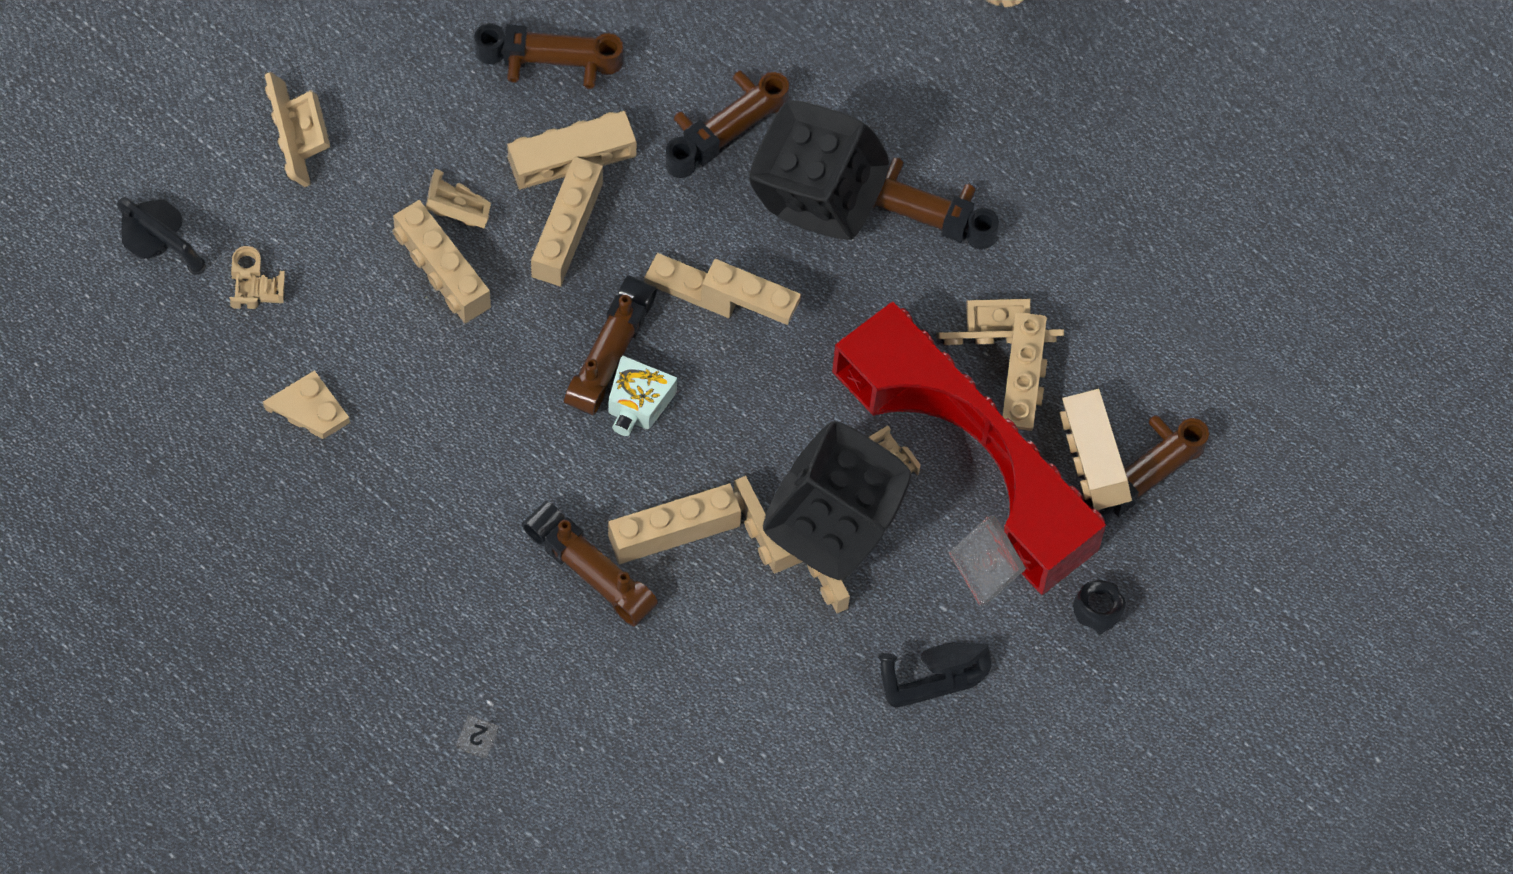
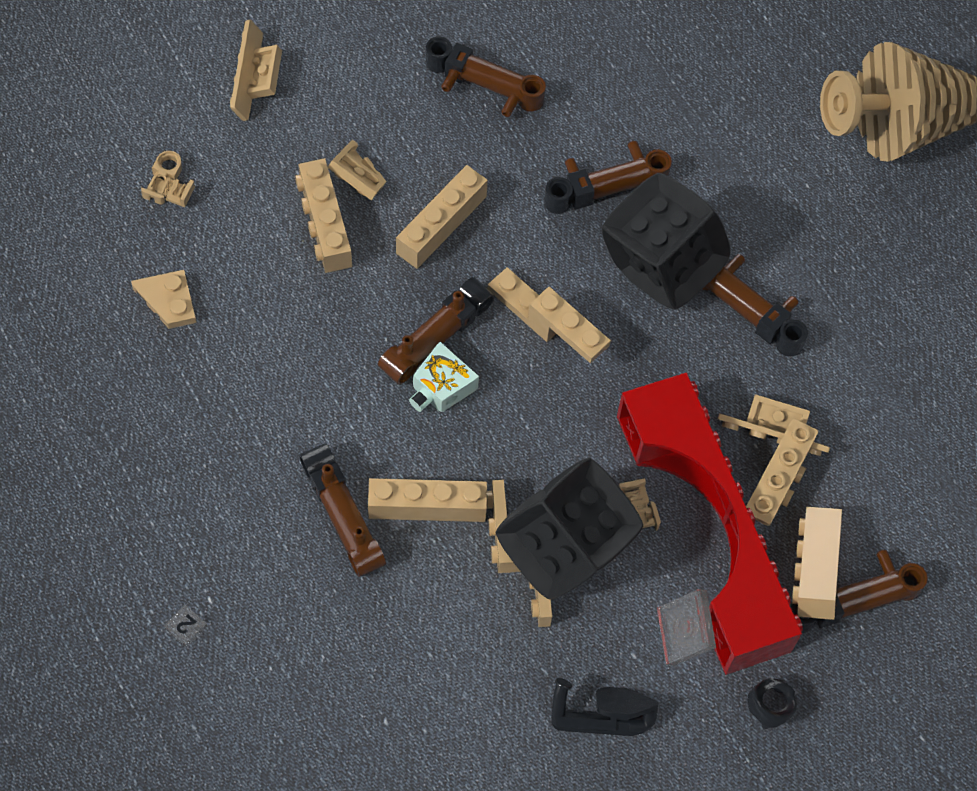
camera: 20 degrees right, 0 degrees up
black piece [117,197,206,275] -> none
tan brick [507,111,636,190] -> none

